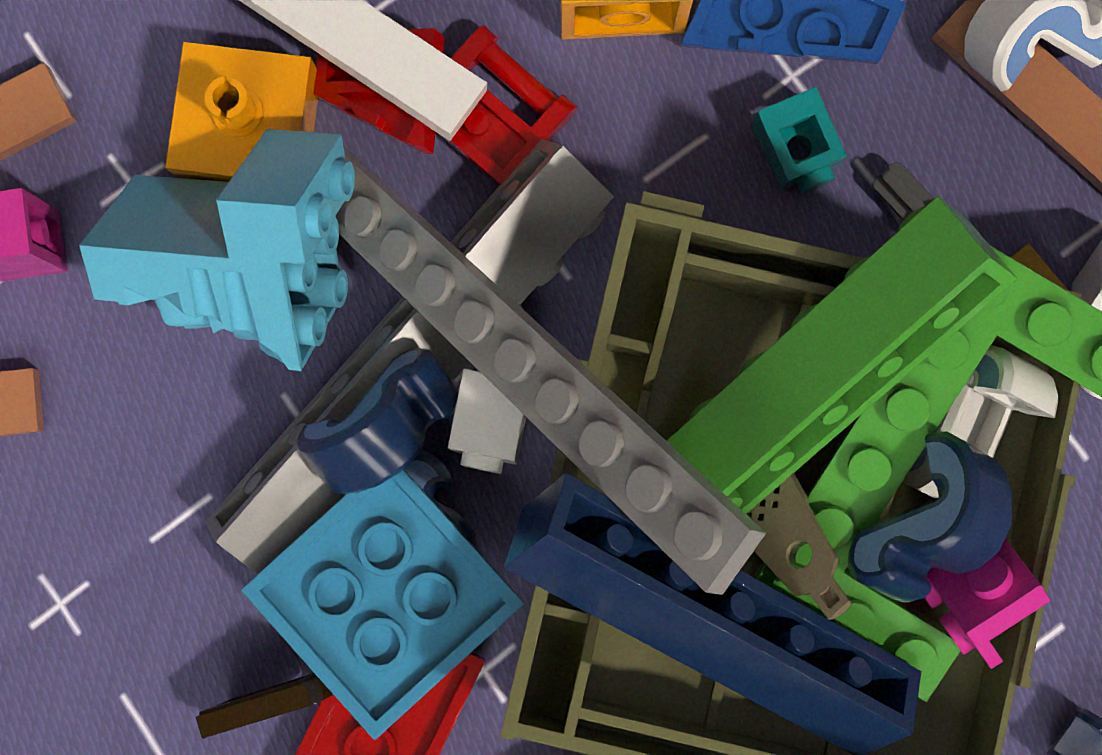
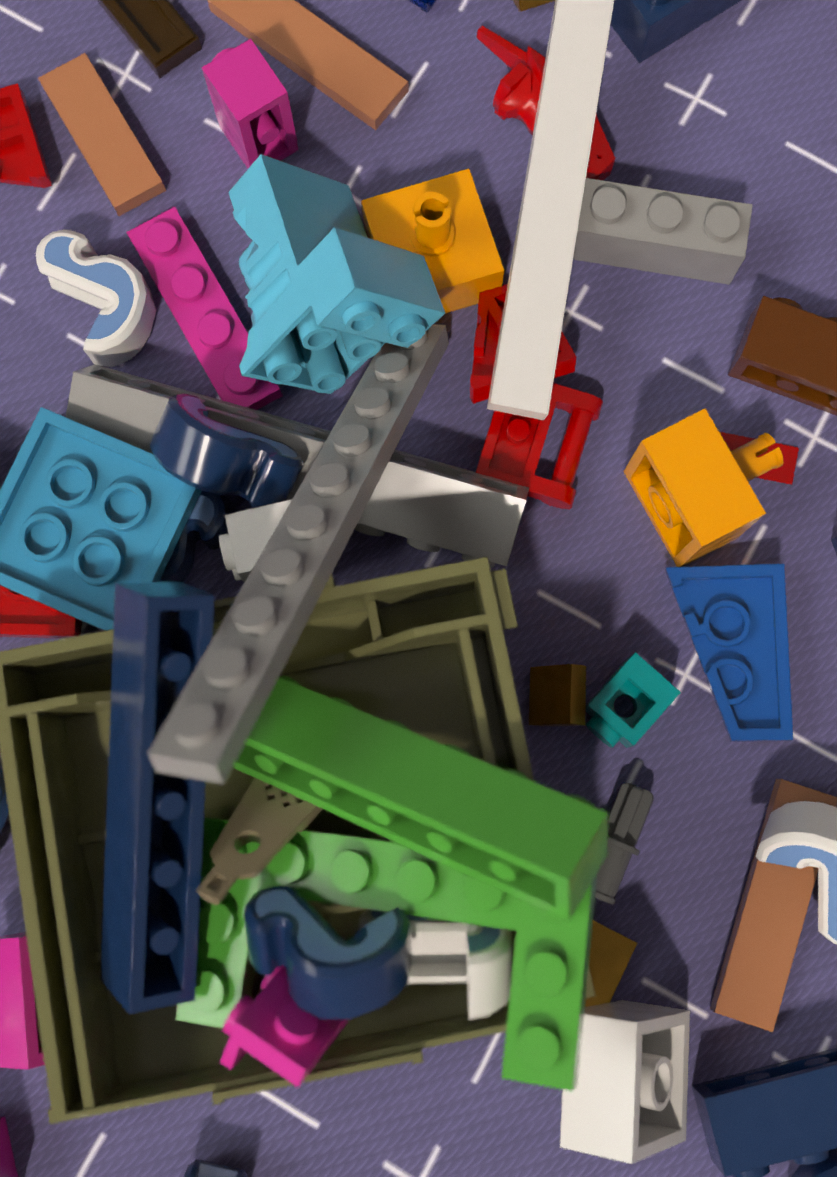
camera: 65 degrees right, 5 degrees down
none -> white animal [36,230,156,367]
none -> dark pink plate [126,207,282,410]
none -> pearl gold tile [529,664,586,726]

